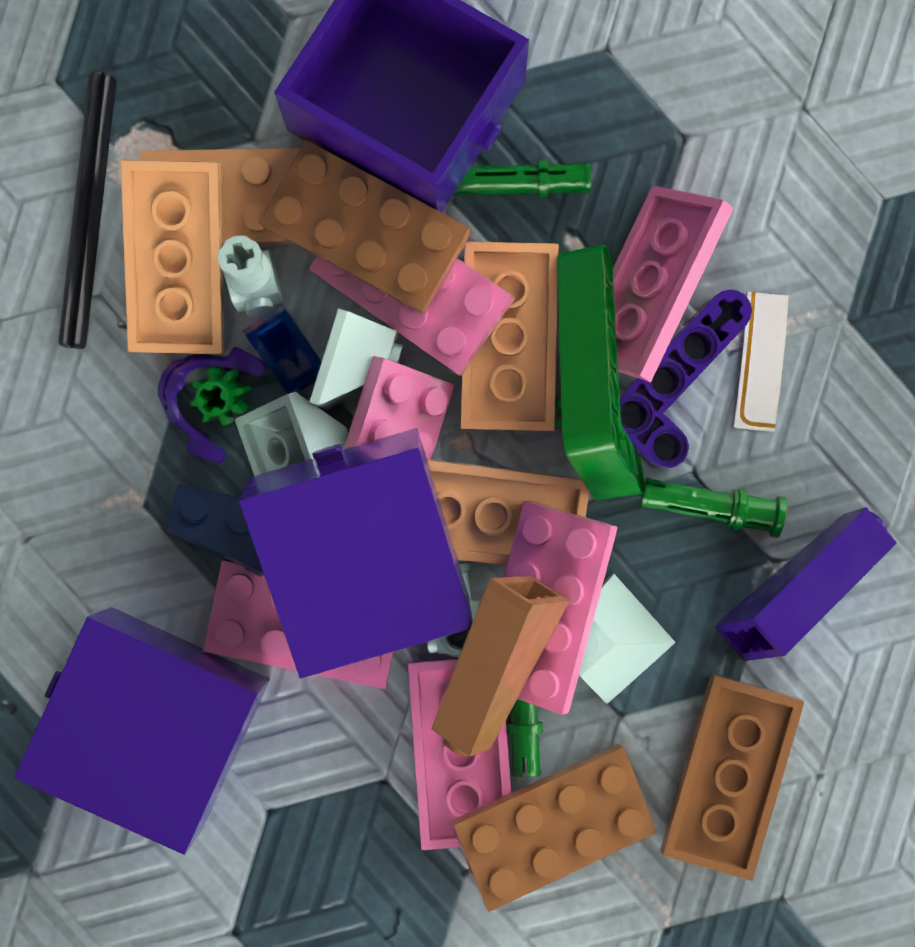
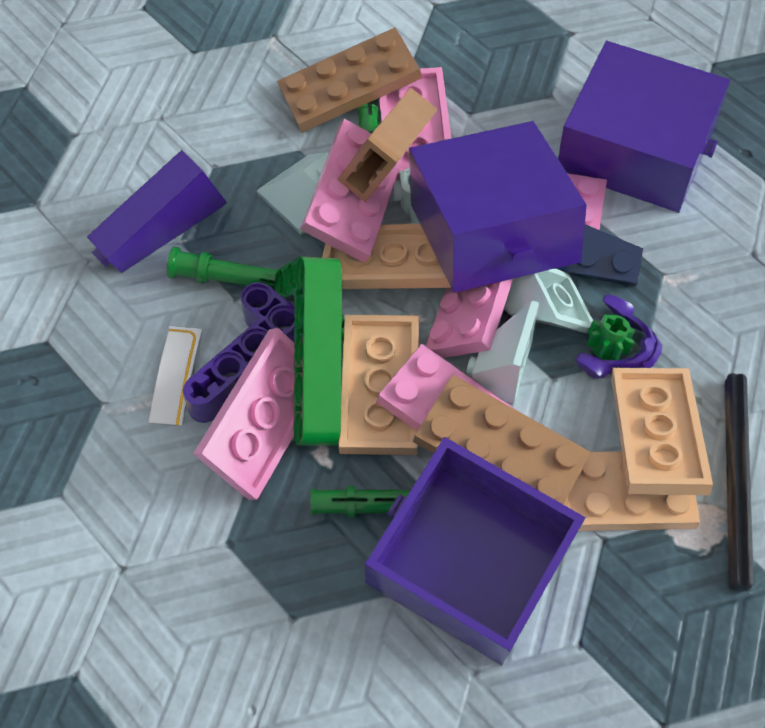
camera: 175 degrees left, 30 degrees down
light aqua connector [218,235,283,317] -> none
clear blue slope [242,305,322,394] -> none
medium nougat plate [660,673,805,881] -> none

